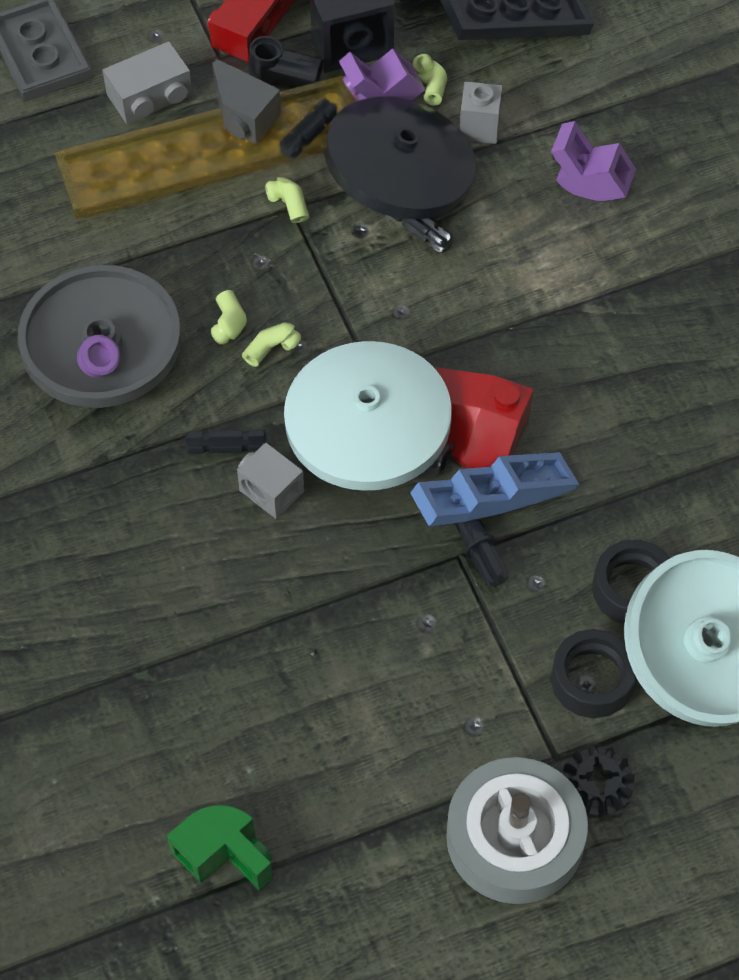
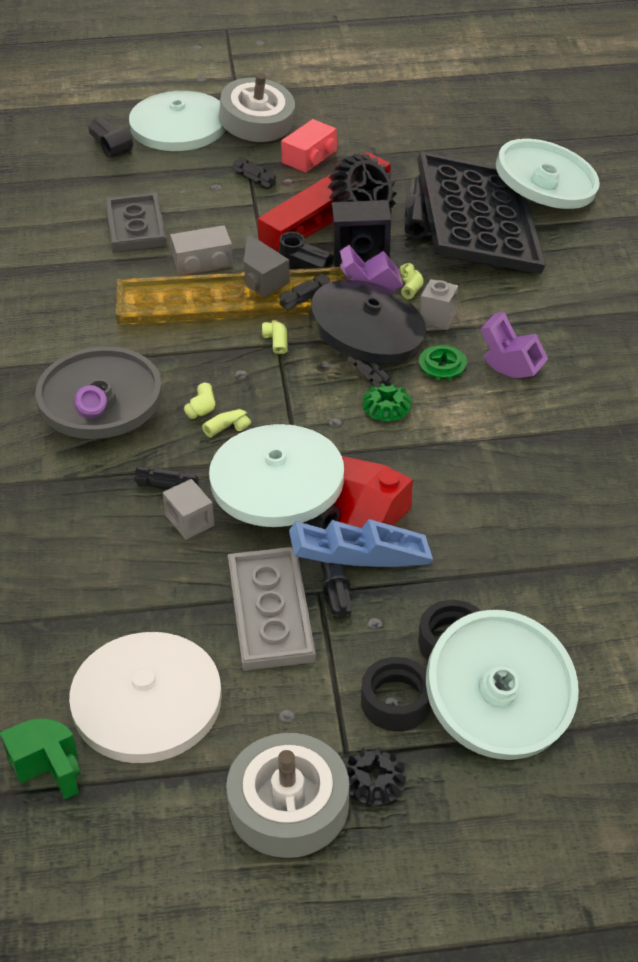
camera: 15 degrees right, 15 degrees down
none -> white dish [69,632,222,763]
none -> light grey tile [228,547,316,671]
none -> green gear [362,383,412,421]
none -> green gear [419,345,467,382]

